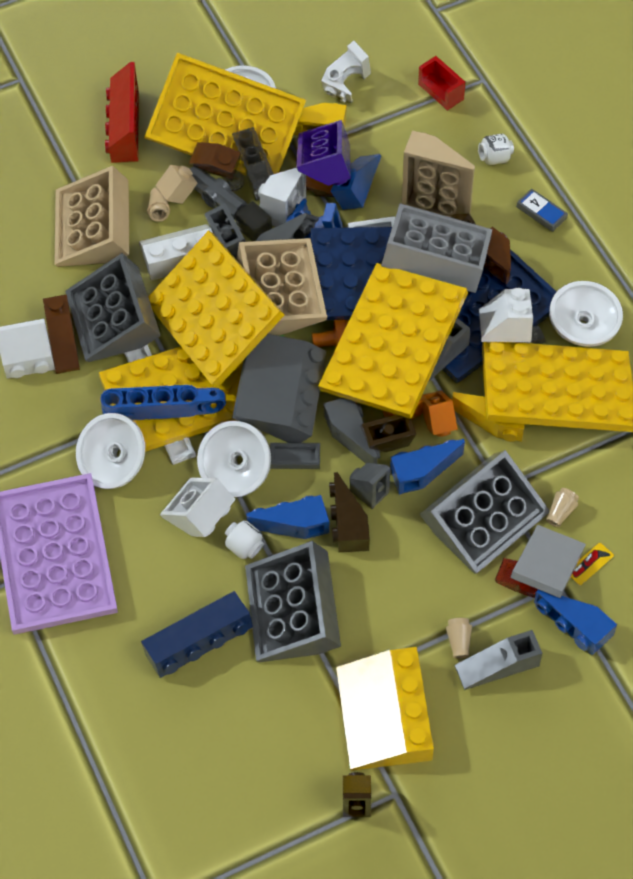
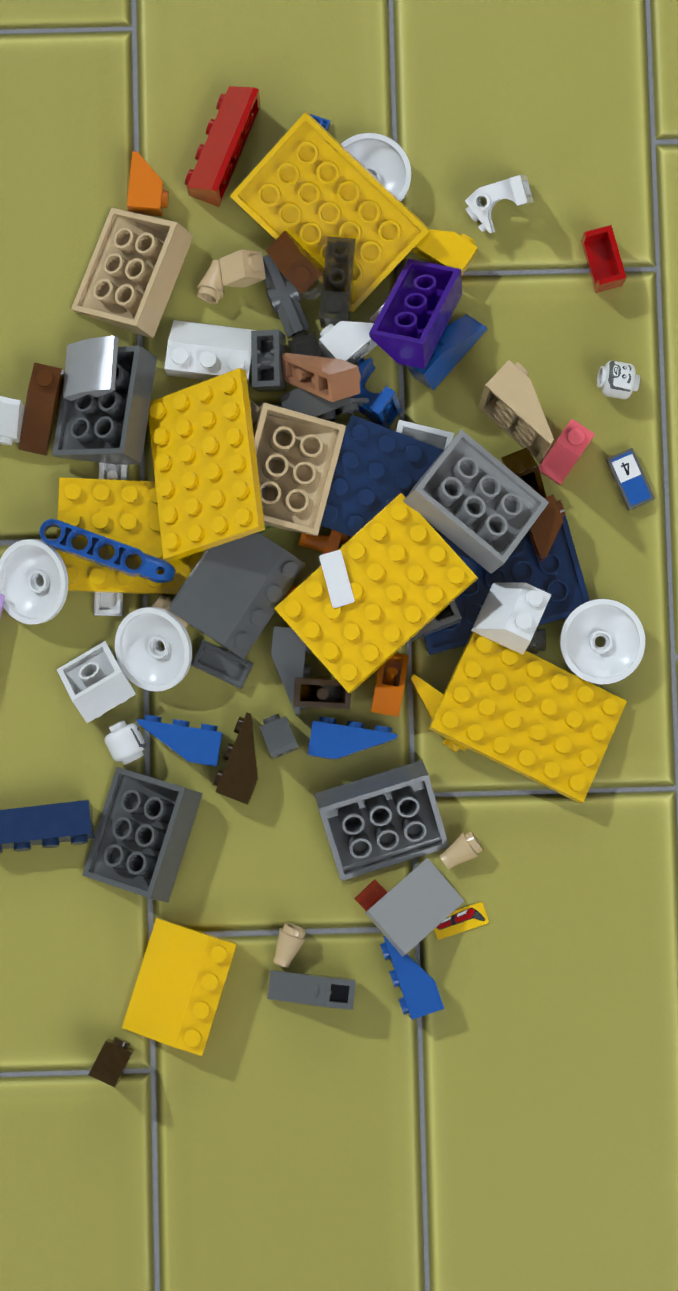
camera: 20 degrees right, 25 degrees up
none -> light grey slope [63,336,119,401]
none -> orange slope [127,151,169,216]
none -> nougat slope [282,353,361,402]
none -> white sticker [319,550,355,608]
none -> coral slope [539,419,595,485]

